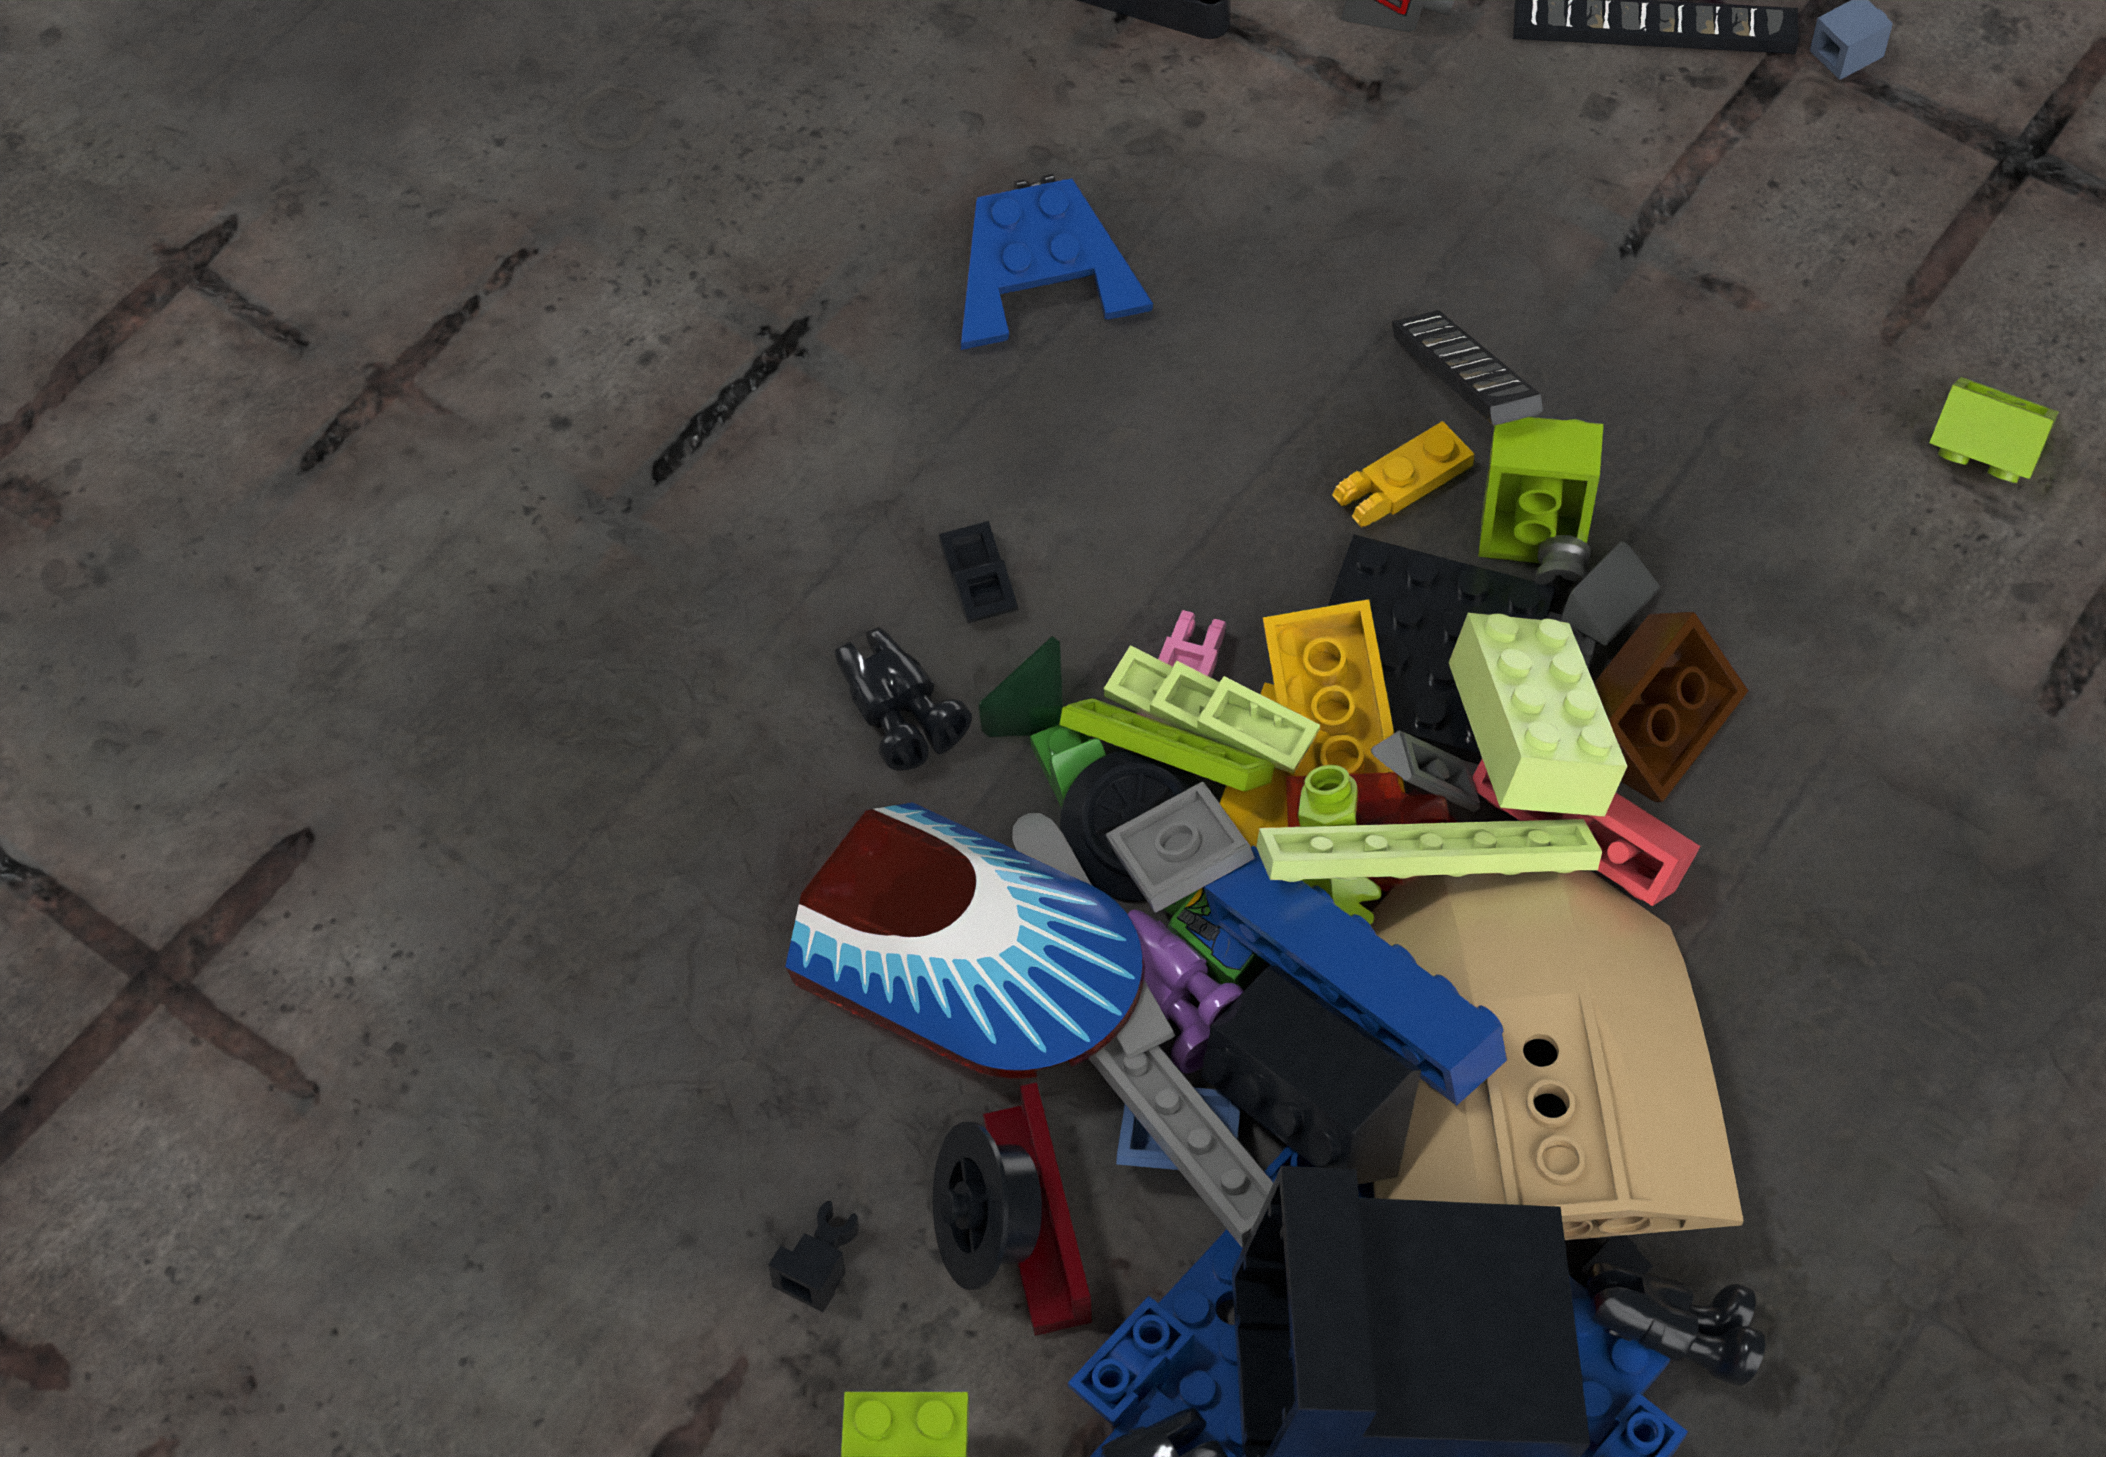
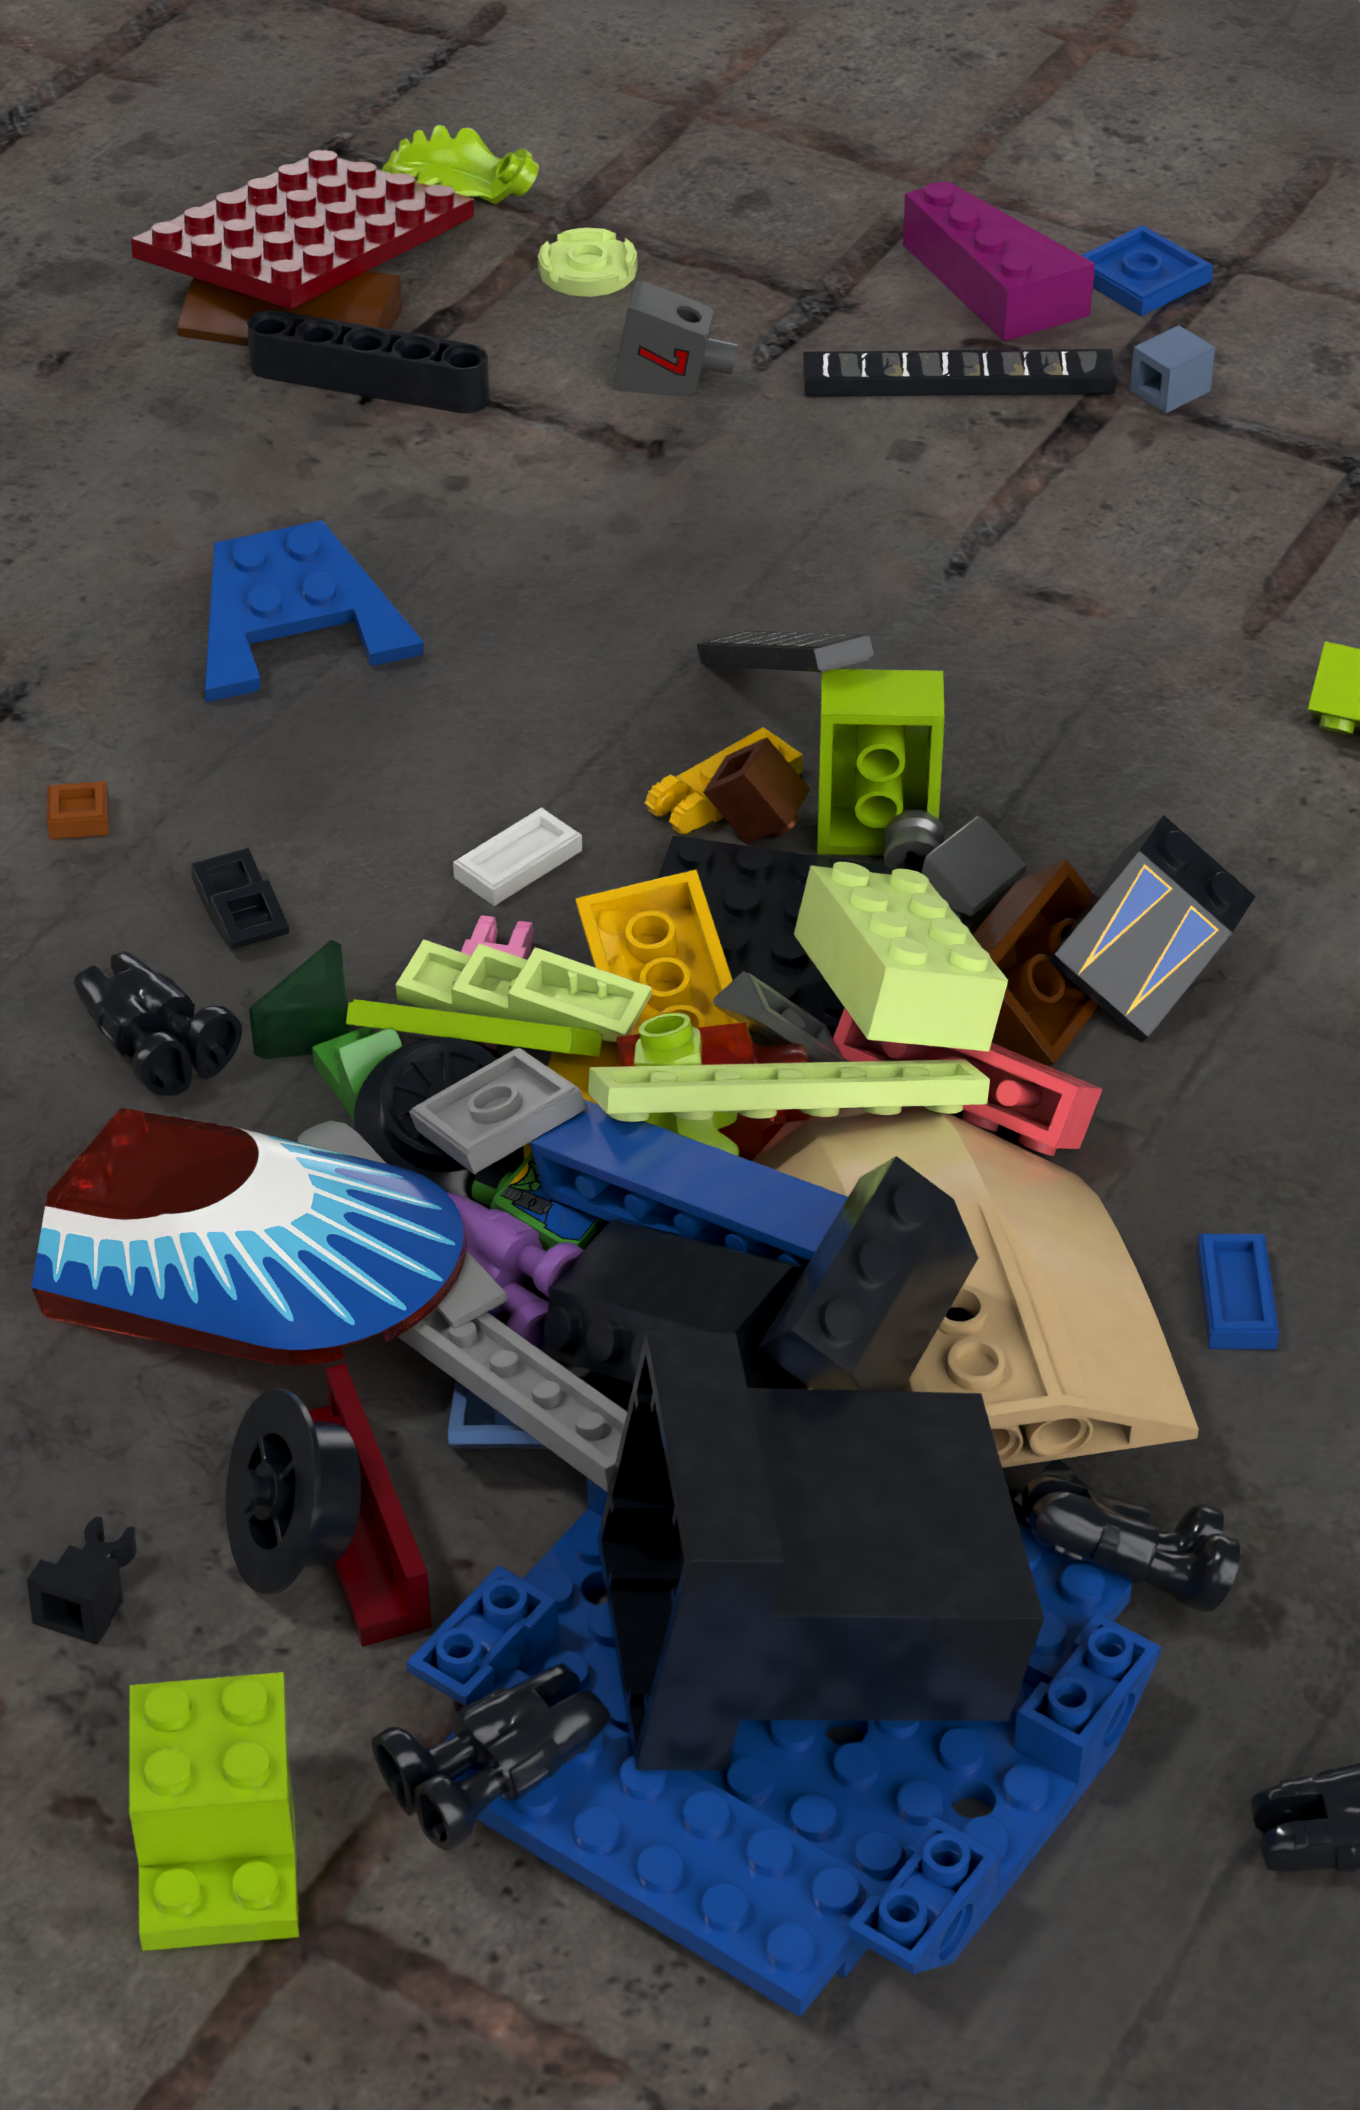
camera: 10 degrees left, 15 degrees down
none -> dark orange tile [47,781,109,839]
none -> white tile [453,808,582,906]
none -> copper brick [703,737,811,844]
none -> black slope [757,1156,978,1391]
none -> slope [1048,815,1256,1043]
none -> blue tile [1196,1234,1279,1349]

